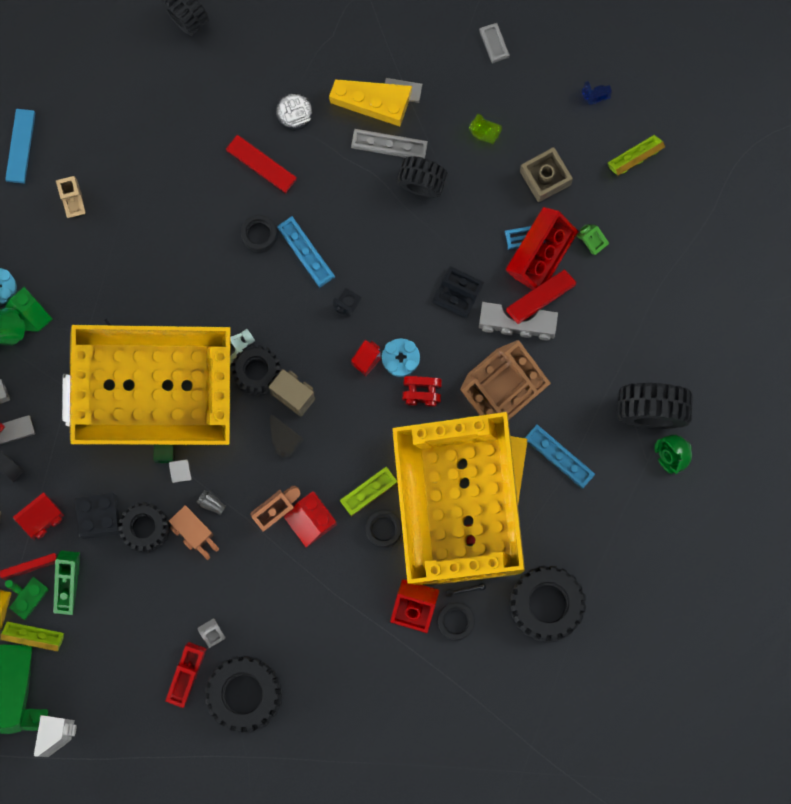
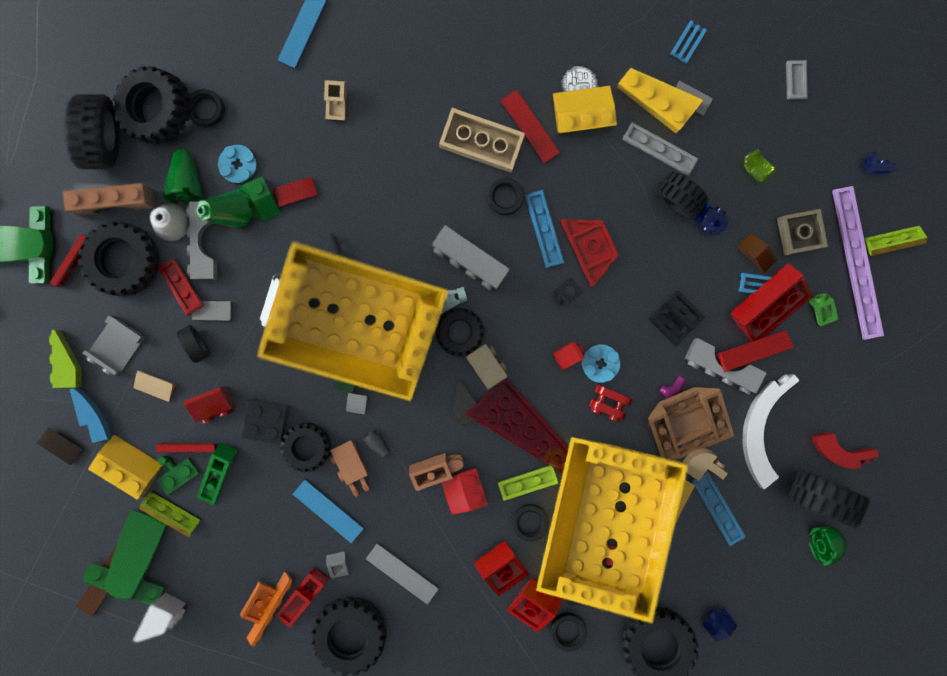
camera: 20 degrees right, 10 degrees up
none -> orange bracket [240,572,292,647]
none -> red slope [273,177,317,208]
none -> dark azure tile [293,479,364,543]
none -> light grey tile [366,543,439,604]
none -> light grey brick [432,225,510,291]
none -> tan brick [439,108,525,173]
none -> dark red wing [465,377,569,473]
none -> red slope [474,541,529,596]
none -> yellow slope [553,86,617,133]
none -> red wing [560,219,619,288]
none -> magenta arm [660,376,687,398]
none -> dark azure tile [670,20,707,64]
none -> tan brick [682,448,728,481]
none -> clear blue brick [695,203,730,235]
none -> clear blue brick [702,607,738,642]
none -> reddish brown slope [737,233,778,274]
none -> white arch [742,374,799,489]
none -> red arch [811,432,879,469]
none -> lavender plate [832,186,884,340]

